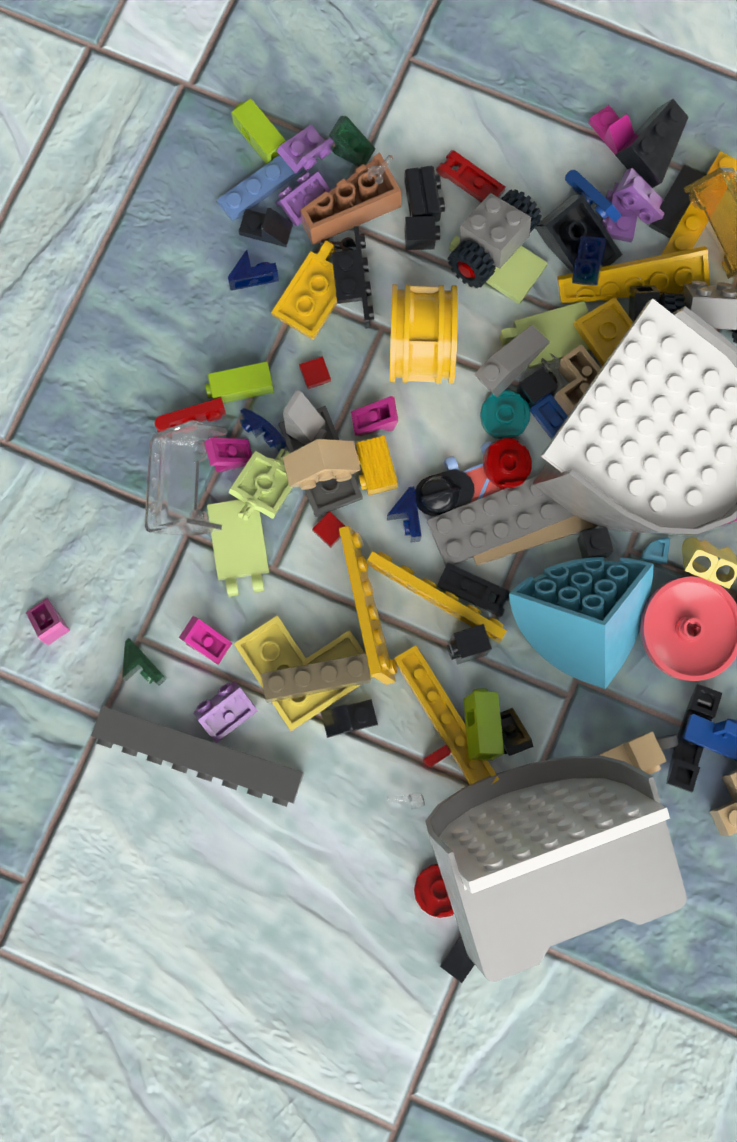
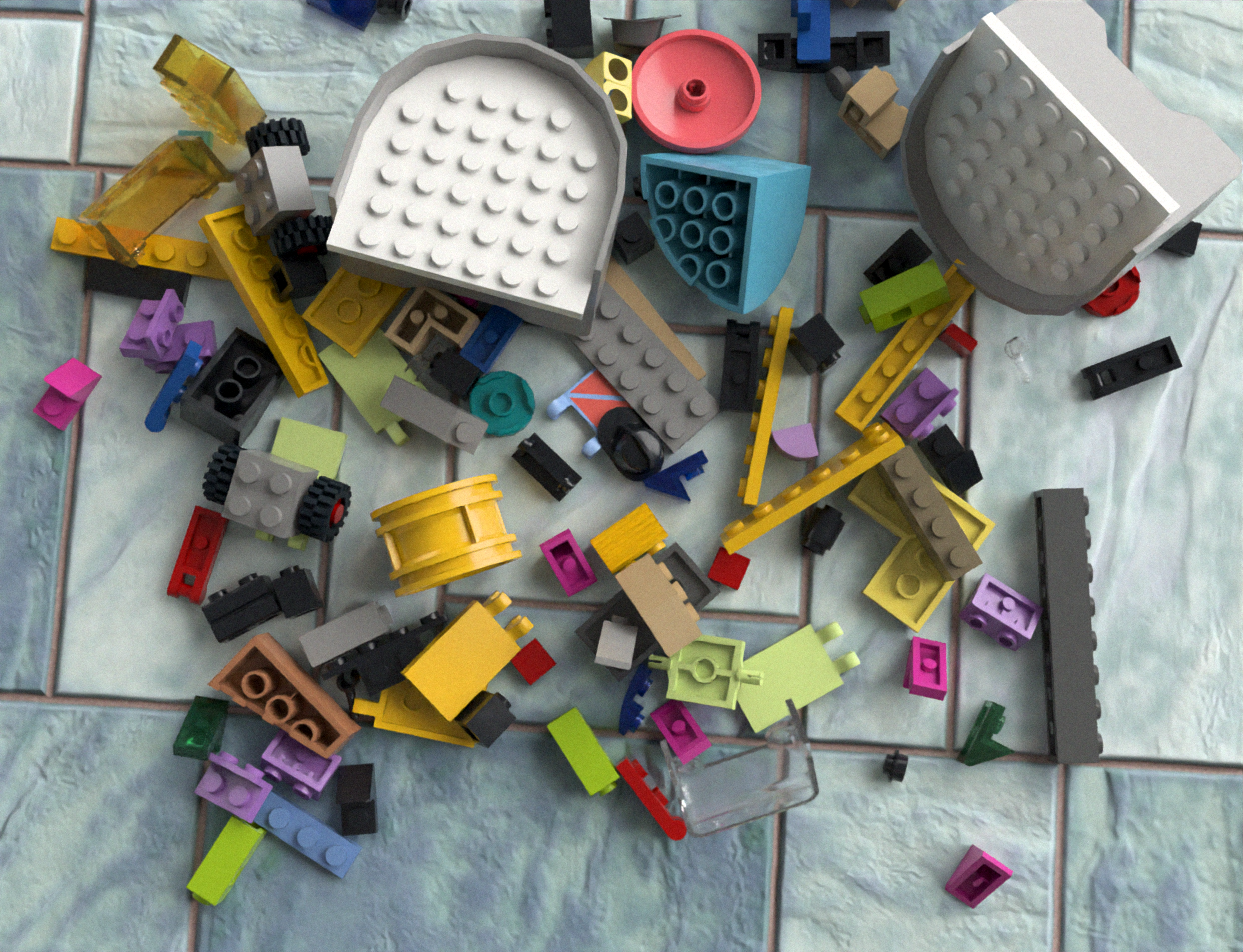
camera: 105 degrees left, 5 degrees up
clear blue slope [228,250,279,291] -> none
clear hand [368,155,393,184] -> none
red tile [483,438,532,489] -> none
clear blue slope [572,236,607,286] -> none
black wedge [615,99,689,188] -> none
none -> light grey brick [298,601,393,668]
none -> yellow tile [400,590,534,723]
none -> black brick [454,690,516,748]
none -> black hinge [511,432,582,502]
none -> lavender brick [769,423,819,461]
none -> black brick [799,504,846,557]
none -> medium lavender bracket [879,367,959,443]
none -> black plate [882,749,908,783]
none -> black plate [1080,336,1183,401]

